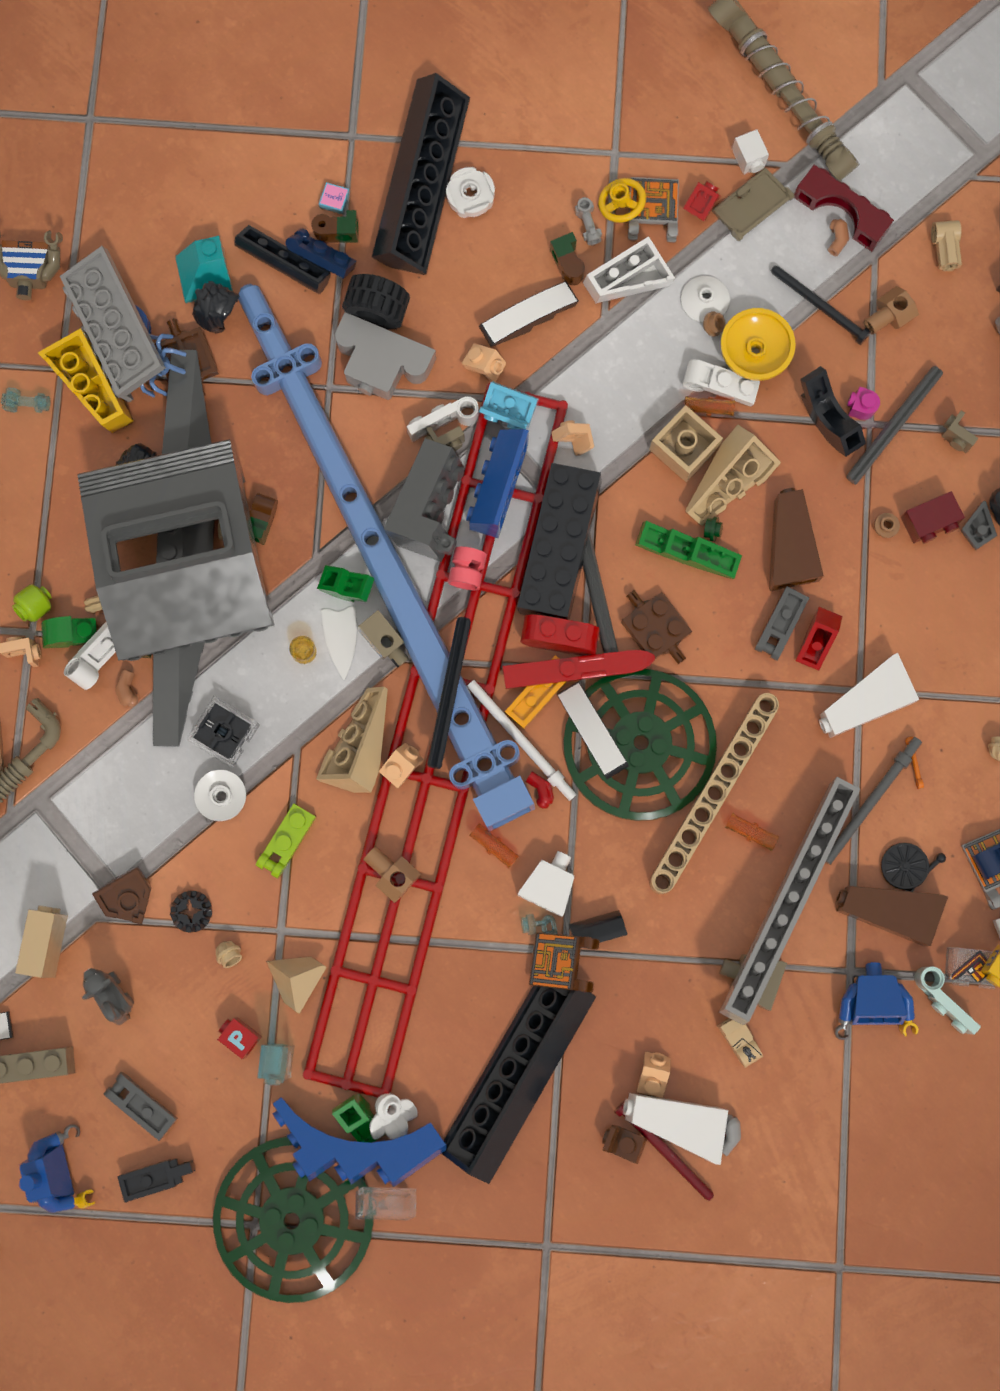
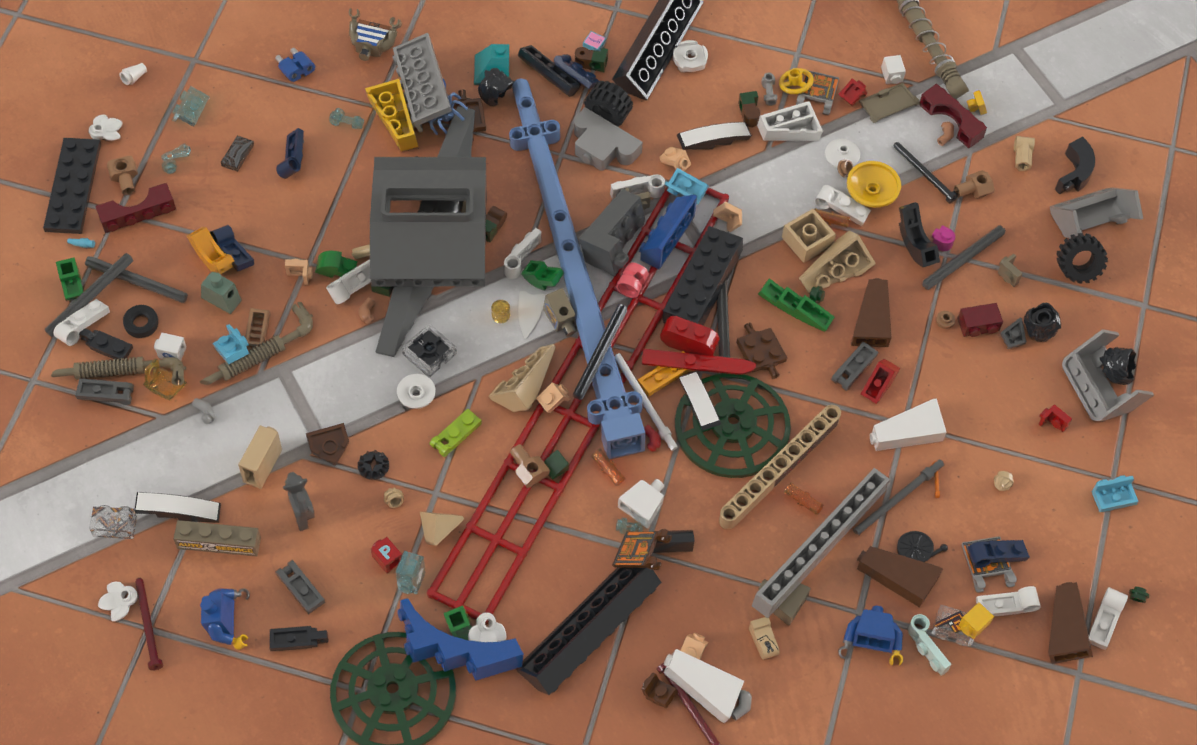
camera: 10 degrees right, 20 degrees down
lime head [12,584,52,622] -> none
clear brick [355,1187,416,1220] -> none
none -> white plate [504,228,541,279]
none -> dark green slope [544,450,569,480]
none -> yellow tile [967,90,987,115]

